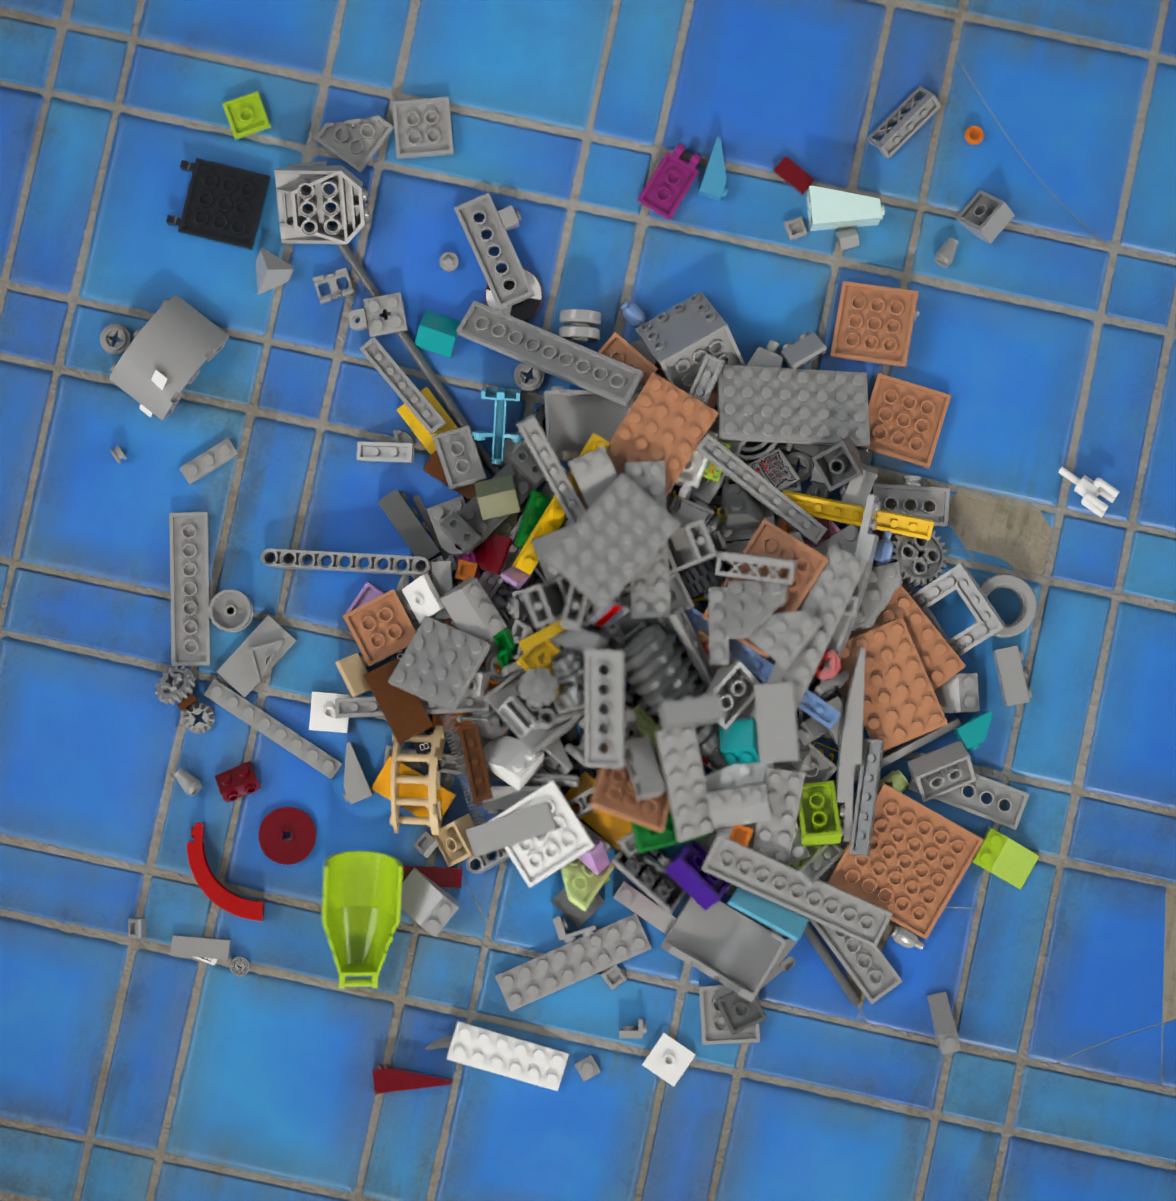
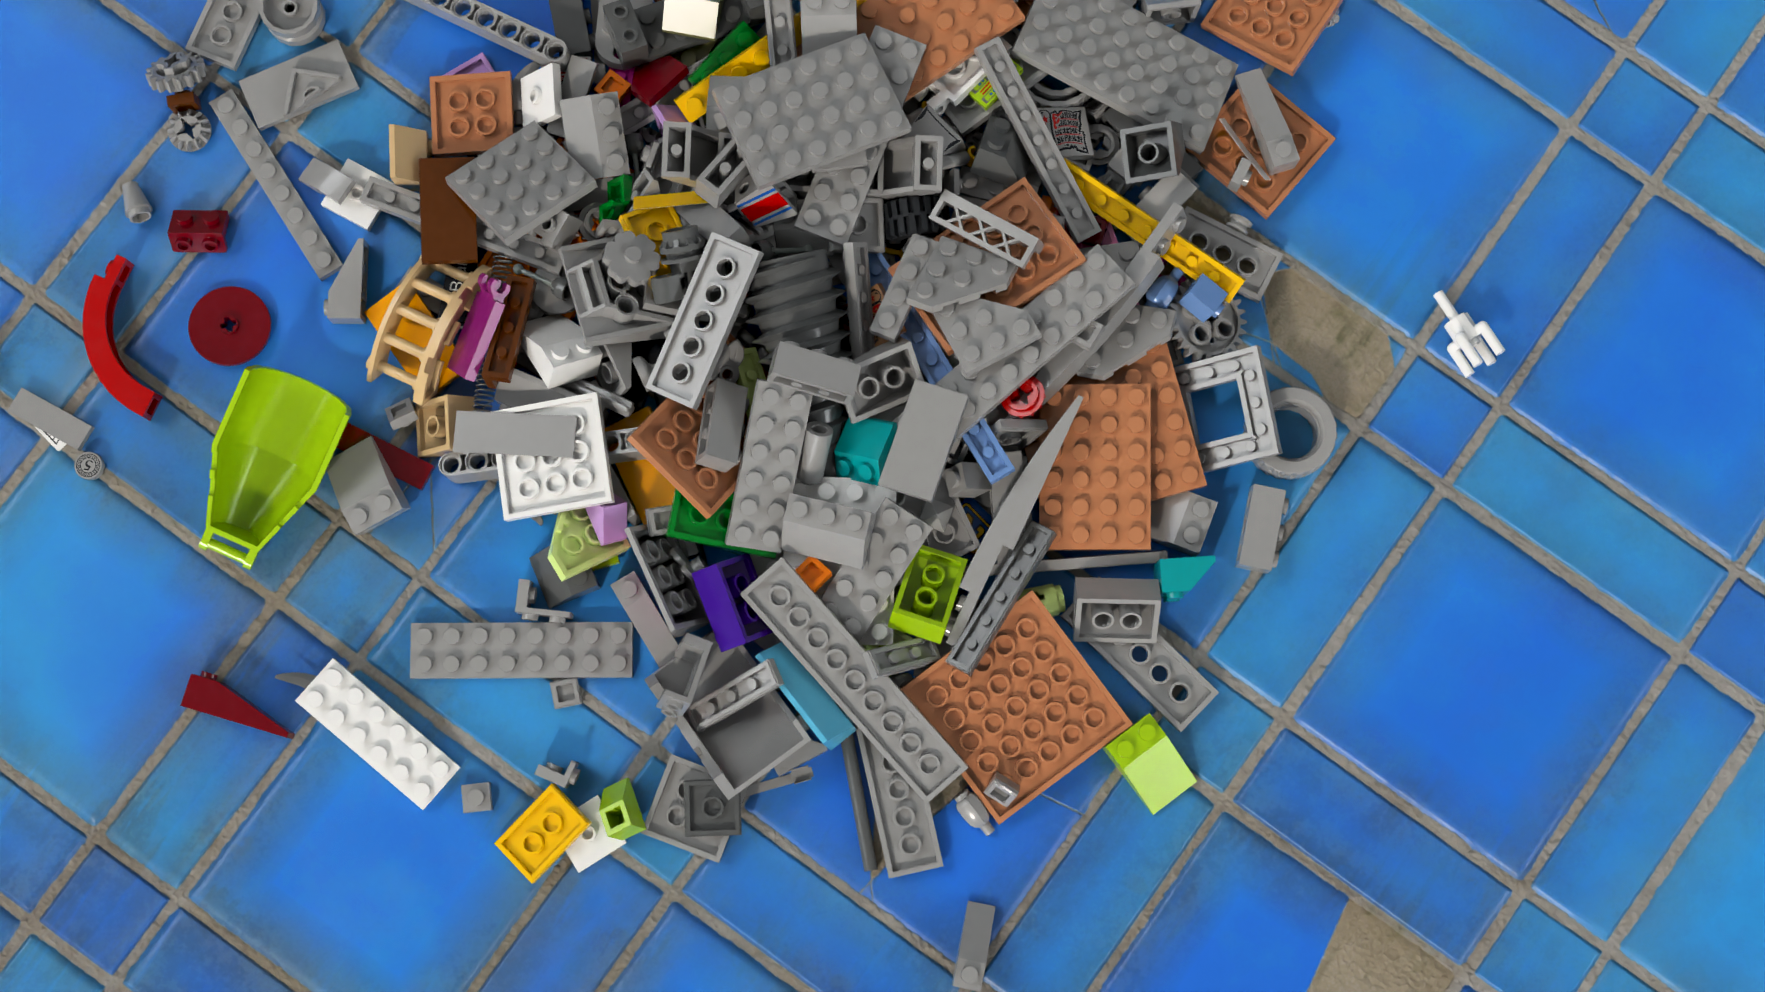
camera: 20 degrees right, 5 degrees down
none -> light grey slope [298,157,356,205]
none -> magenta tile [447,273,511,382]
none -> yellow tile [494,783,592,884]
none -> lime slope [599,778,646,841]
none -> light grey panel [656,632,713,717]
none -> light grey tile [686,658,784,733]
none -> light grey brick [796,421,833,485]
none -> light grey slope [983,771,1020,807]
none -> medium blue brick [1178,273,1228,323]
none -> white sticker [1219,118,1271,180]
none -> light grey plate [1227,157,1253,193]
none -> light grey slope [1235,68,1300,176]

